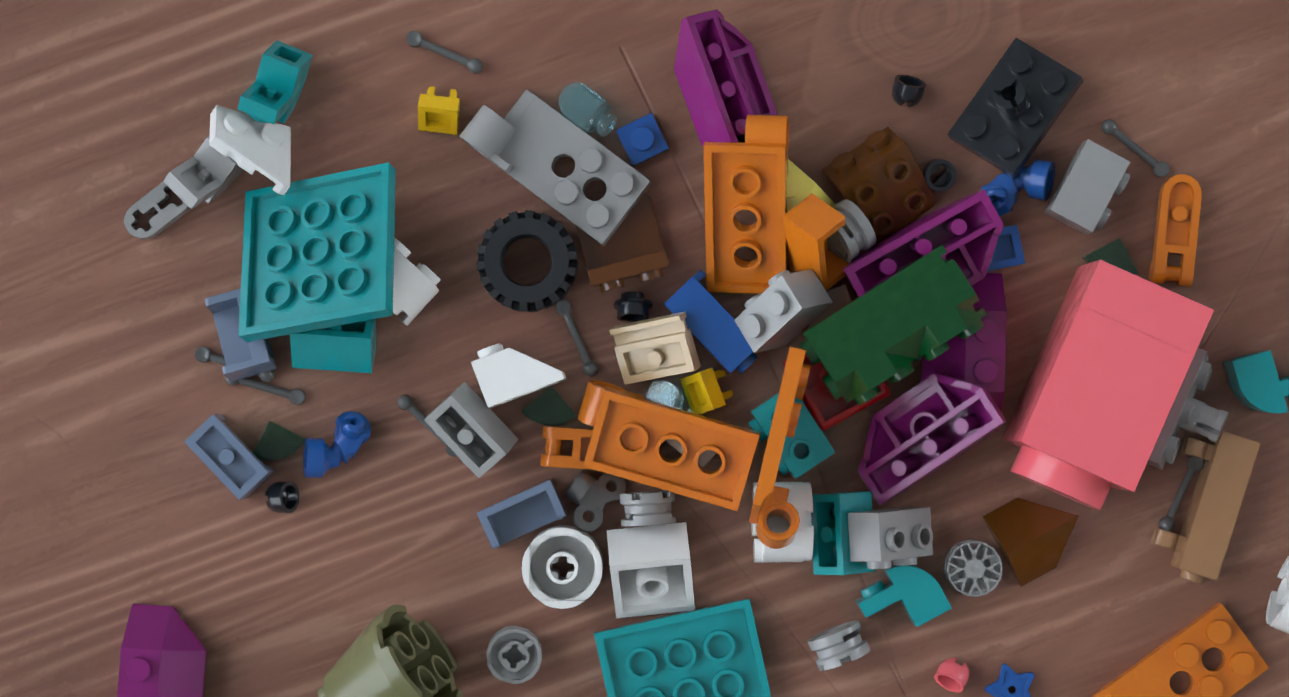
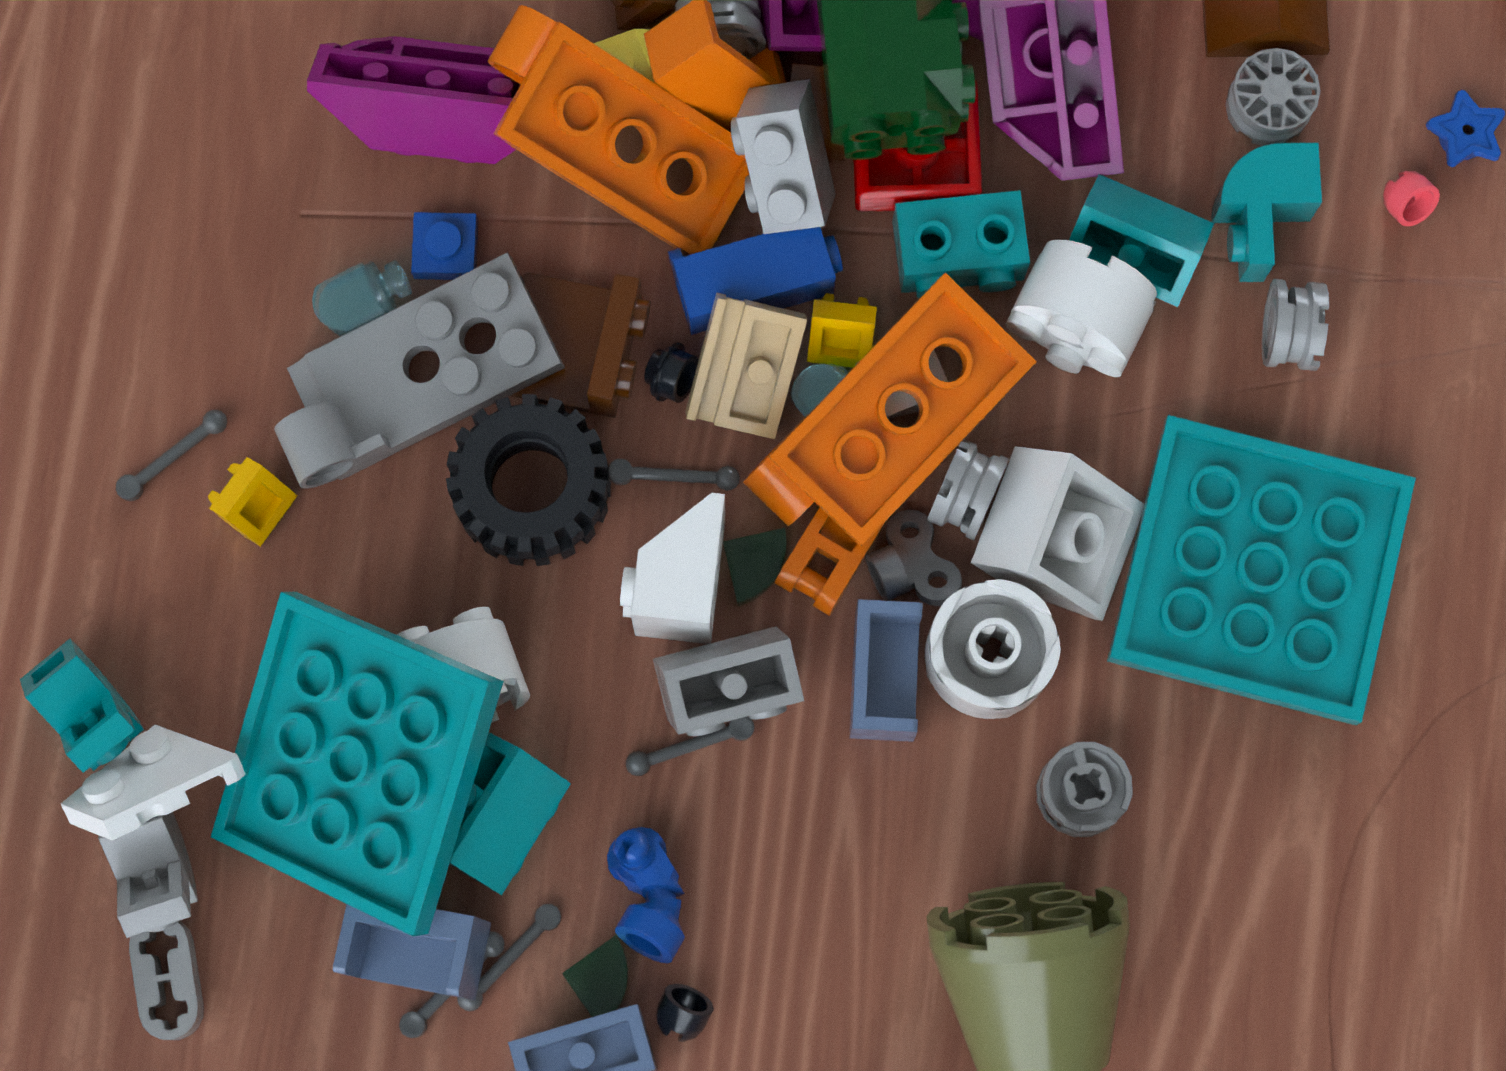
camera: 65 degrees left, 10 degrees down
orange hinge [749,347,811,549] -> none
light grey brick [848,507,933,569] -> none

